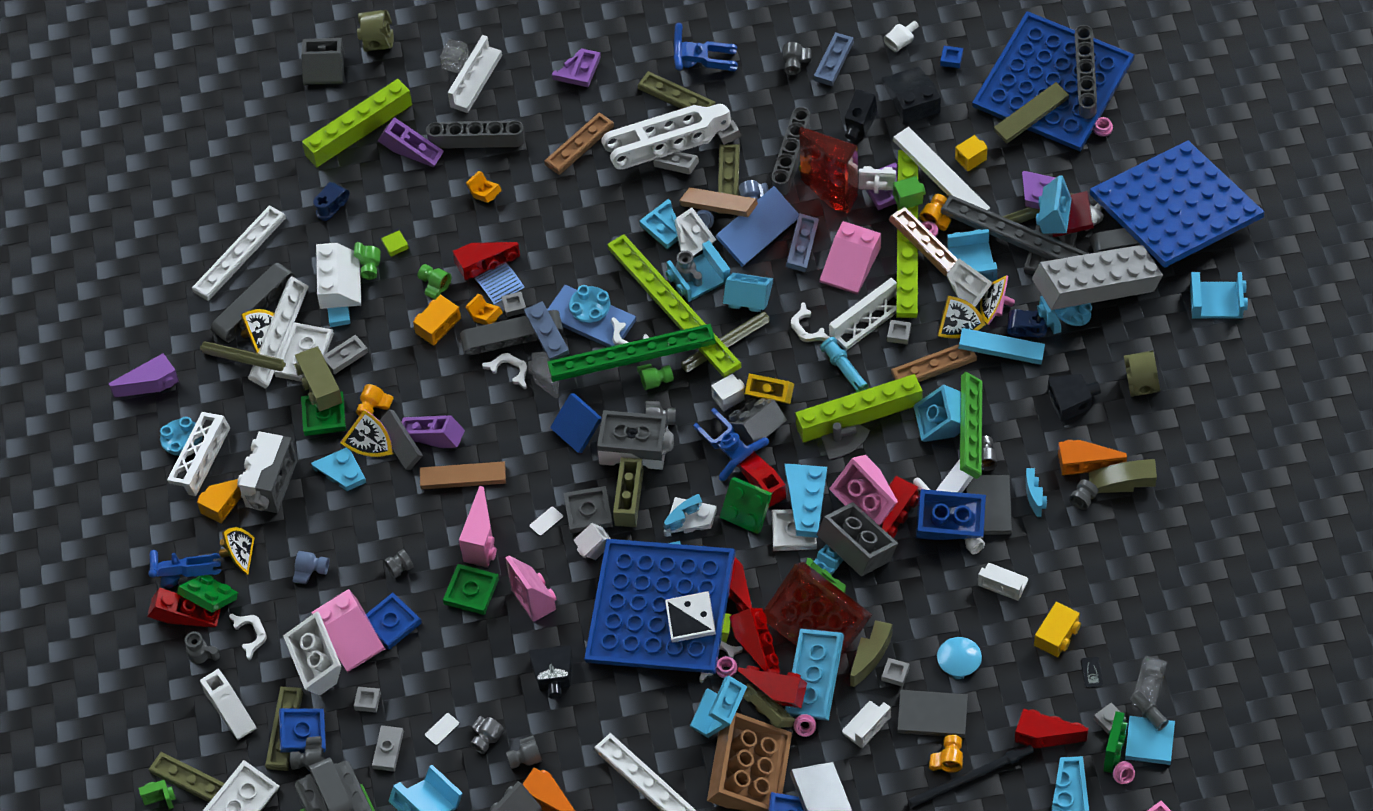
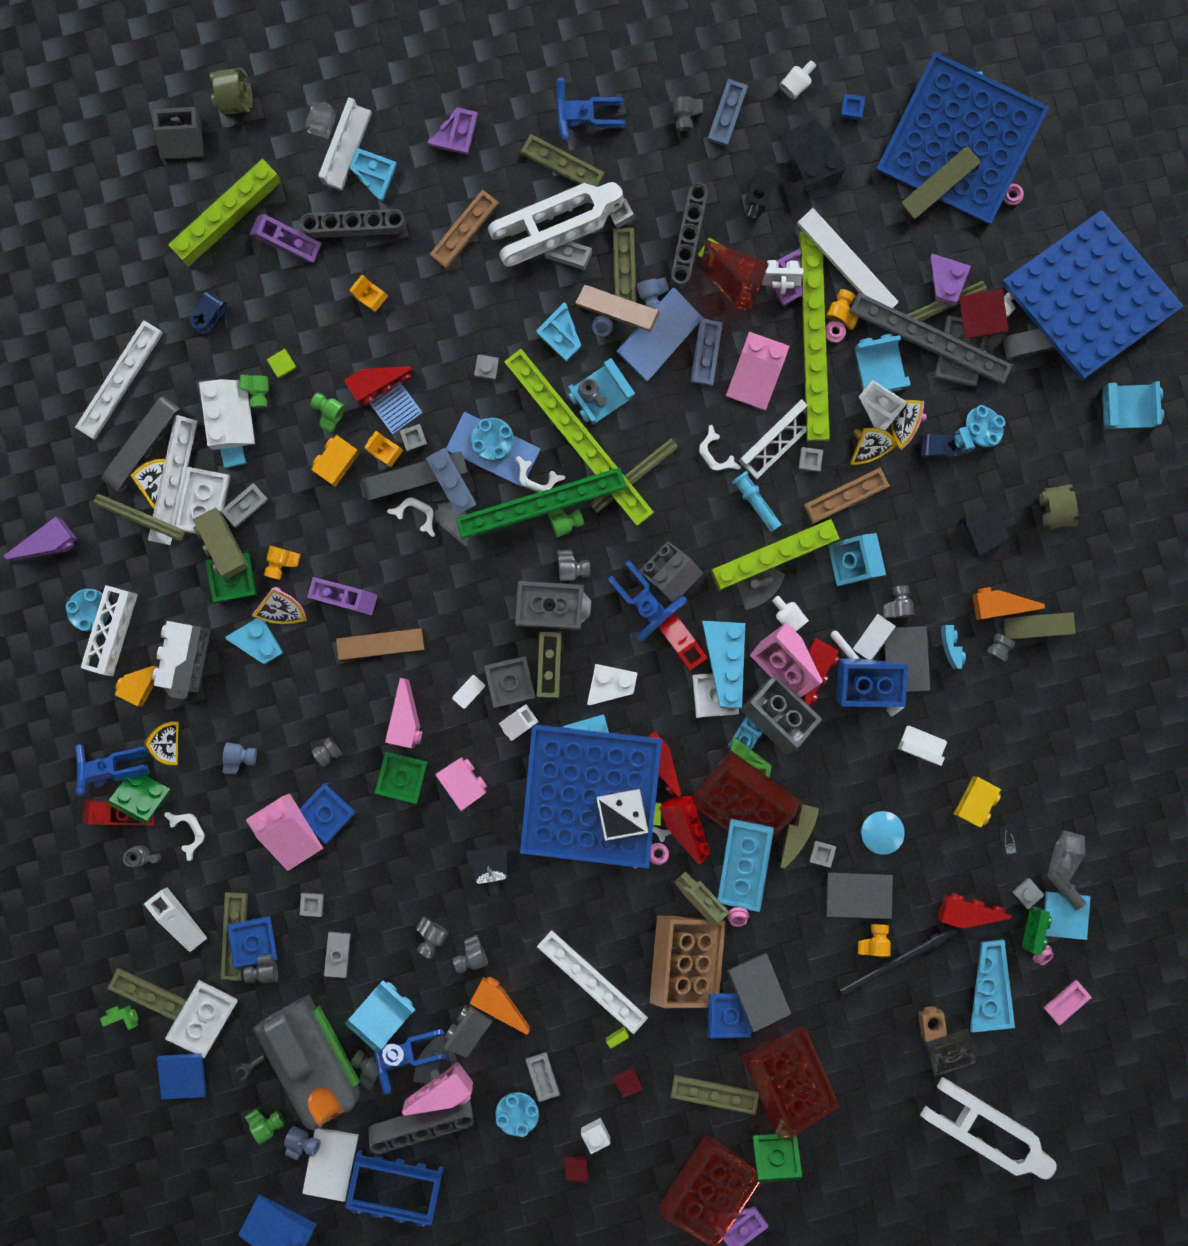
camera: 10 degrees left, 30 degrees up
white slope [283,612,341,695] -> none
dark grey tile [379,409,423,470] -> none
white sticker [425,713,459,745] -> none
blue tile [550,393,602,453] -> none
medium azure slope [663,494,702,531] -> none
white wing [674,208,716,257] -> none
medium azure panel [689,675,747,738] -> none
white brick [711,374,746,412] -> none
green plate [719,477,773,534] -> none
medium azure slope [723,273,773,312] -> none
red slope [738,665,807,709] -> none
yellow brick [744,373,794,404] -> none
white panel [842,701,891,748] -> none
medium nougat tile [889,207,957,276] -> none
bright green brick [893,176,926,210] -> none
yellow brick [955,135,988,172] -> none
medium azure tile [958,328,1045,365] -> none
bright green tile [960,372,982,479] -> none
light grey brick [1032,245,1163,310] -> none
medium azure slope [1036,176,1072,234] -> none
dark grey beam [1075,25,1097,119] -> none
none -> medium azure wing [349,148,397,202]
none -> light grey plate [474,355,499,380]
none -> white piece [772,595,809,631]

